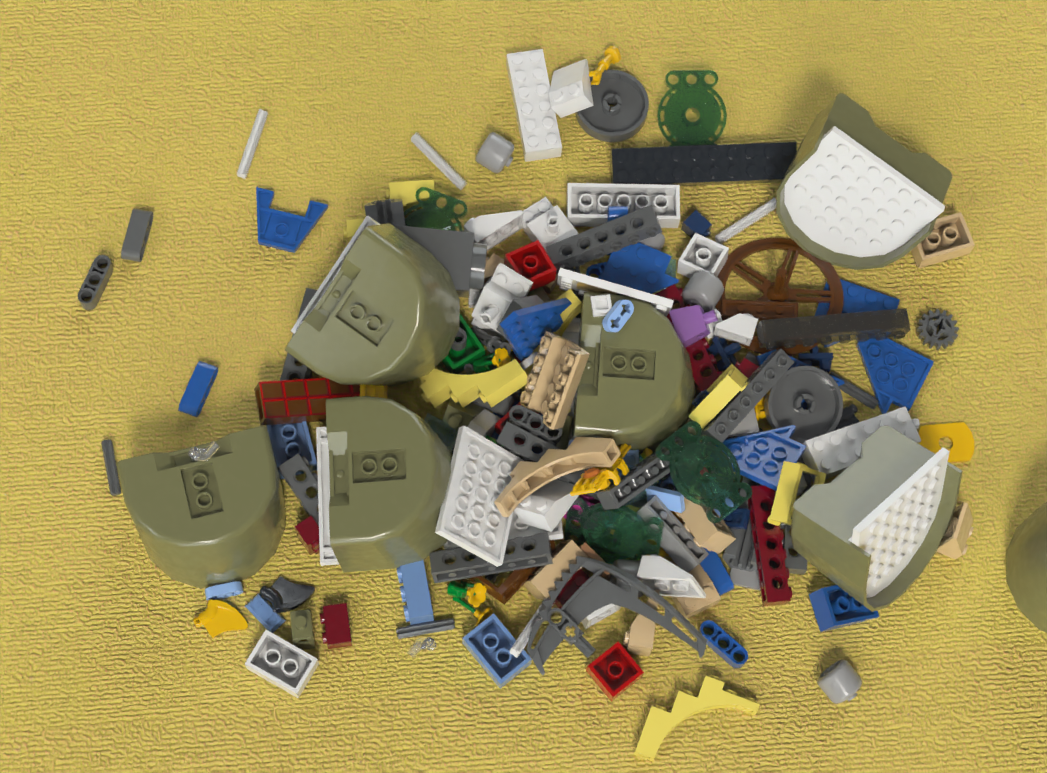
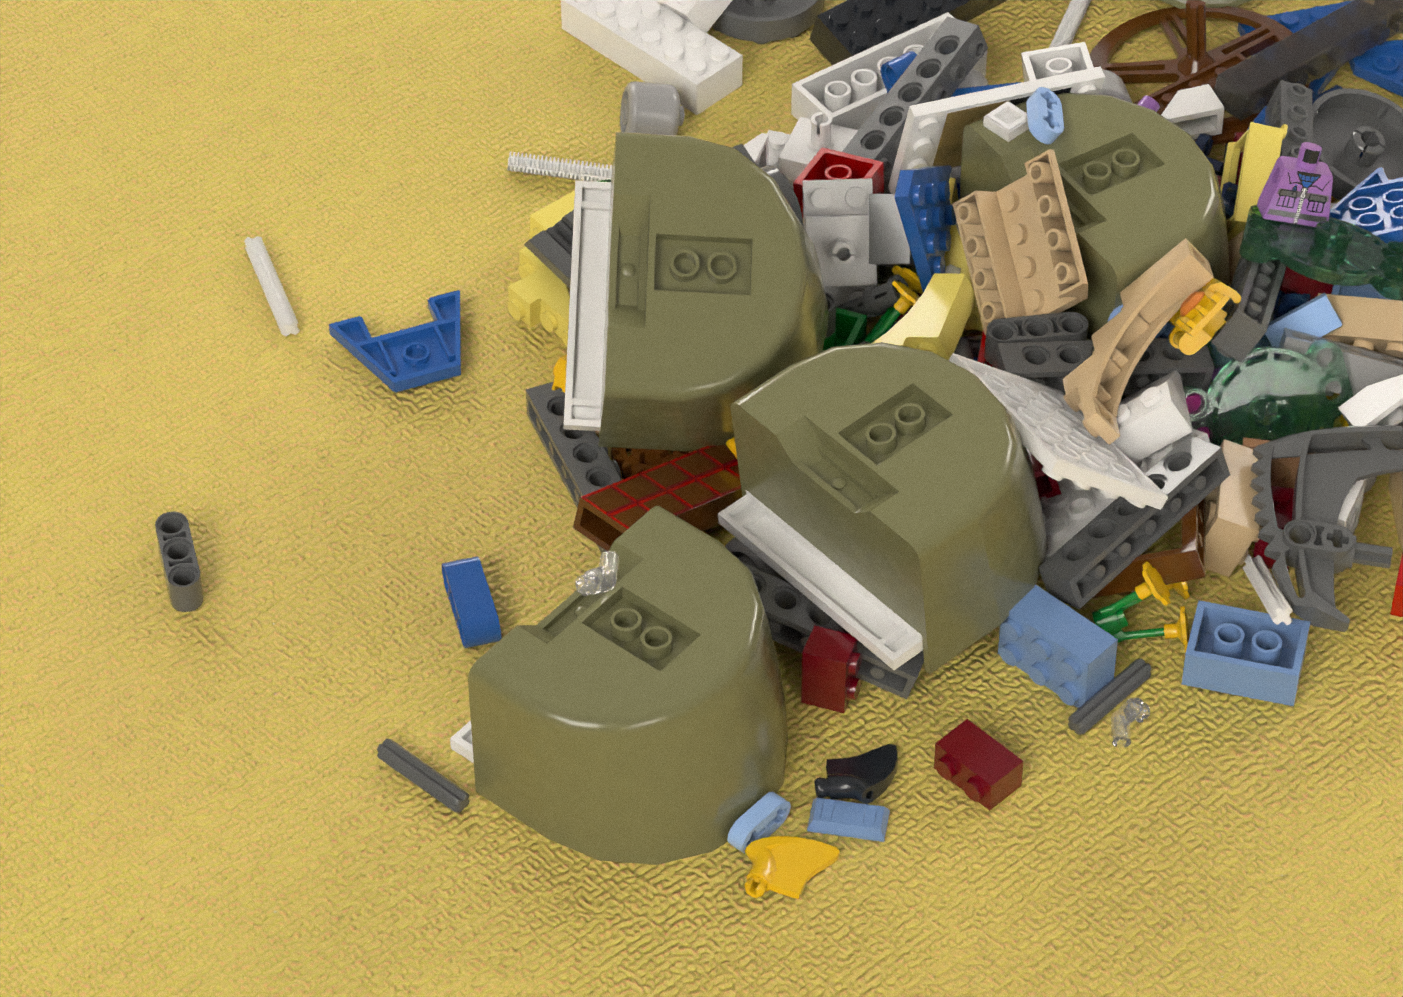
camera: 30 degrees left, 25 degrees down
dark grey beam [121,208,153,262] -> none
white brick [245,630,319,698] -> none
olive torso [290,609,315,650] -> none
dark blue brick [681,210,712,239] -> none
none -> medium lavender torso [1257,142,1333,229]

